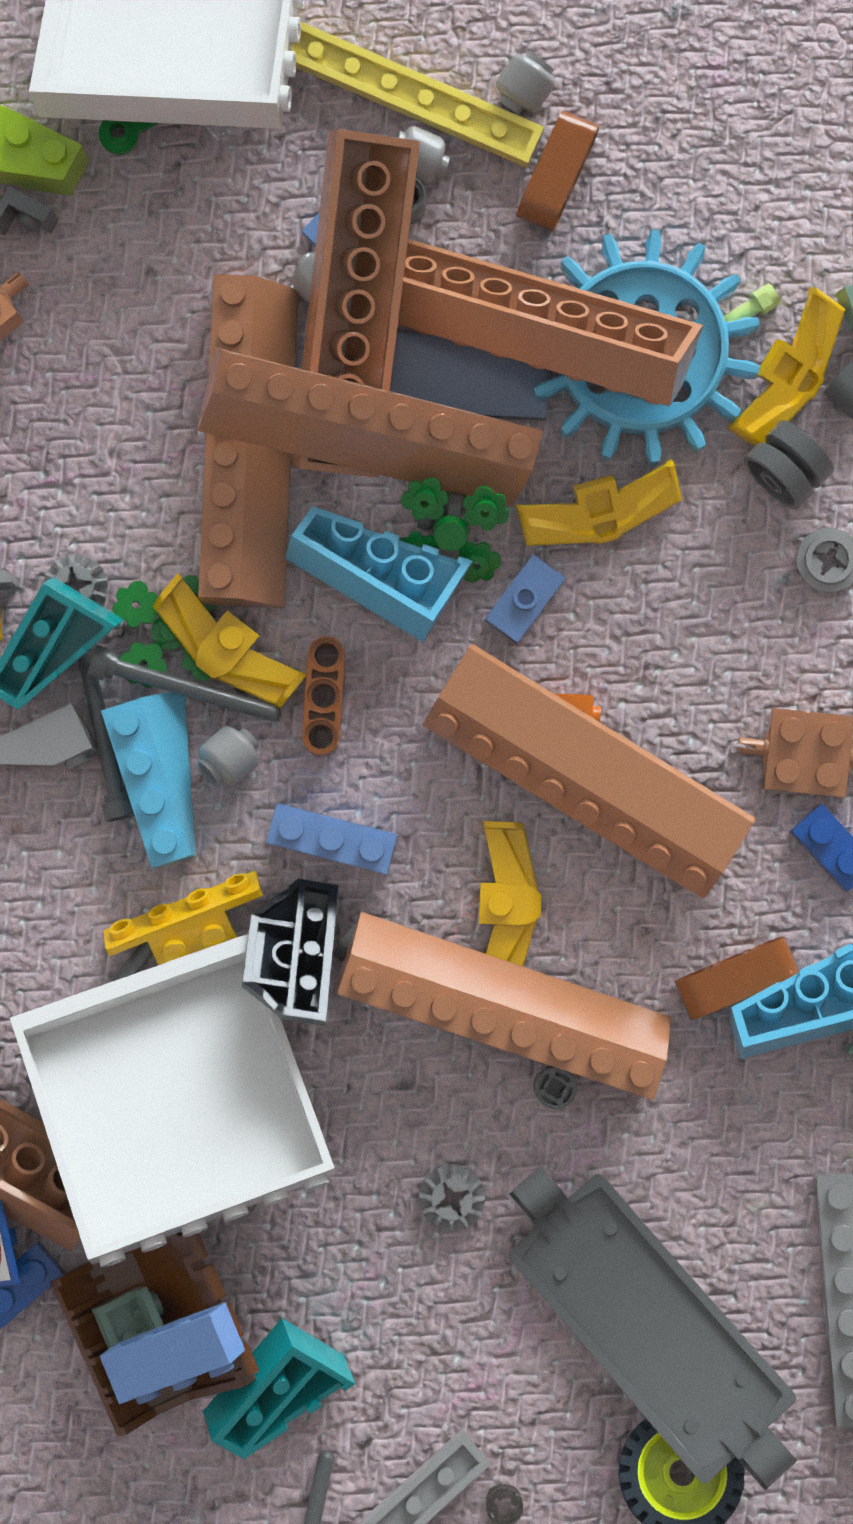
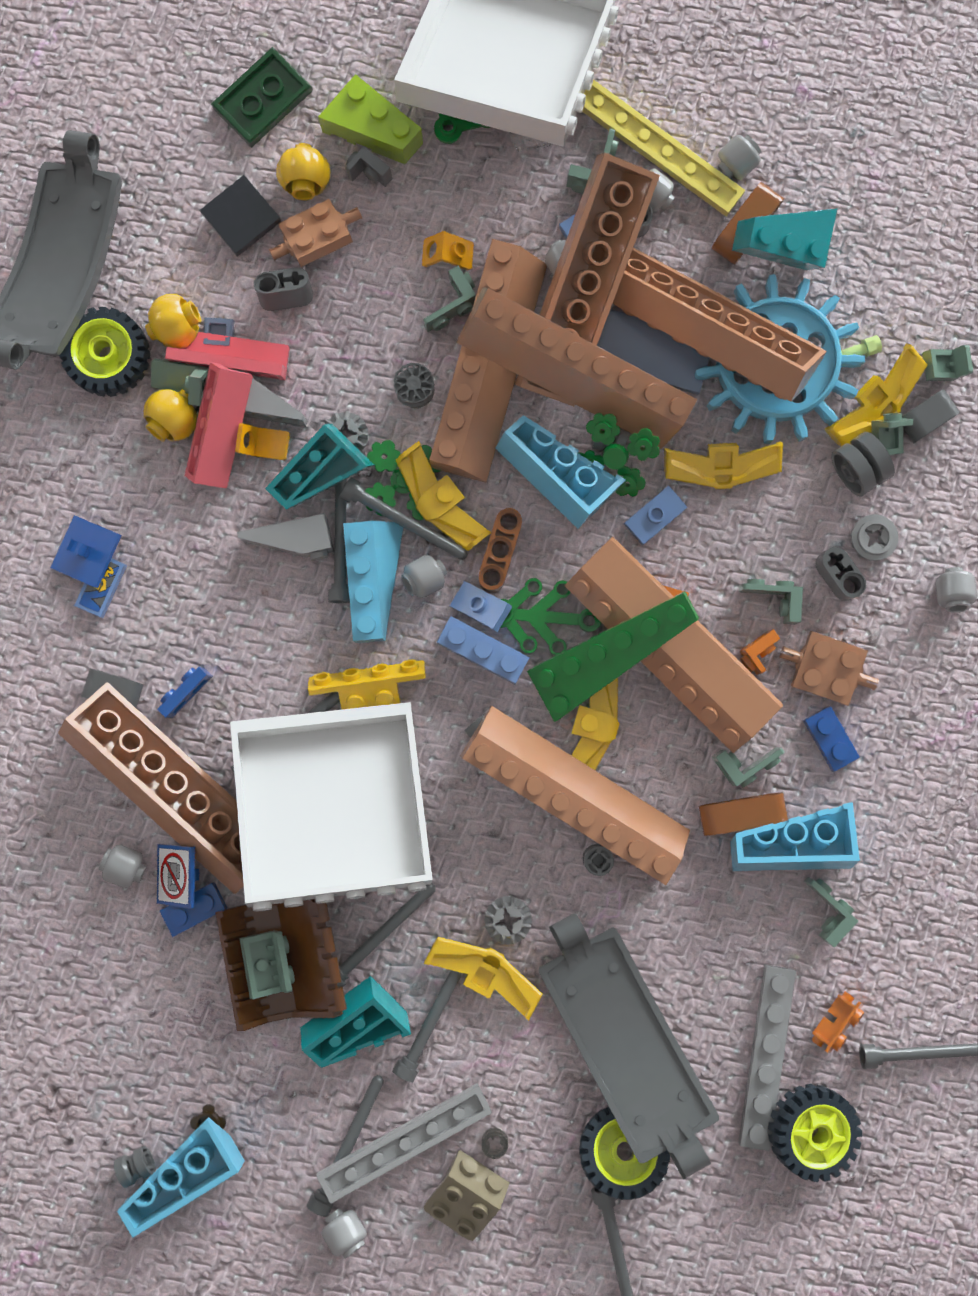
camera: 15 degrees right, 0 degrees up
medium blue brick [100,1302,245,1404] -> none
black wedge [242,878,339,1026] -> none
none -> dark grey piece [337,883,436,987]
none -> dark grey piece [392,970,462,1083]
none -> dark grey wheel [394,363,435,408]
none -> light orange bracket [422,231,474,270]
none -> sand green bracket [423,266,476,332]
none -> yellow plate [424,937,543,1021]
none -> medium blue plate [450,581,512,632]
none -> green plant [500,578,601,656]
none -> green wing [527,591,699,722]
none -> sand green bracket [566,129,619,194]
none -> sand green bracket [711,747,785,788]
none -> teal wedge [732,208,838,271]
none -> sand green bracket [739,579,803,625]
none -> orange bracket [739,629,780,675]
none -> dark grey beam [815,547,866,601]
none -> sand green bracket [871,413,913,455]

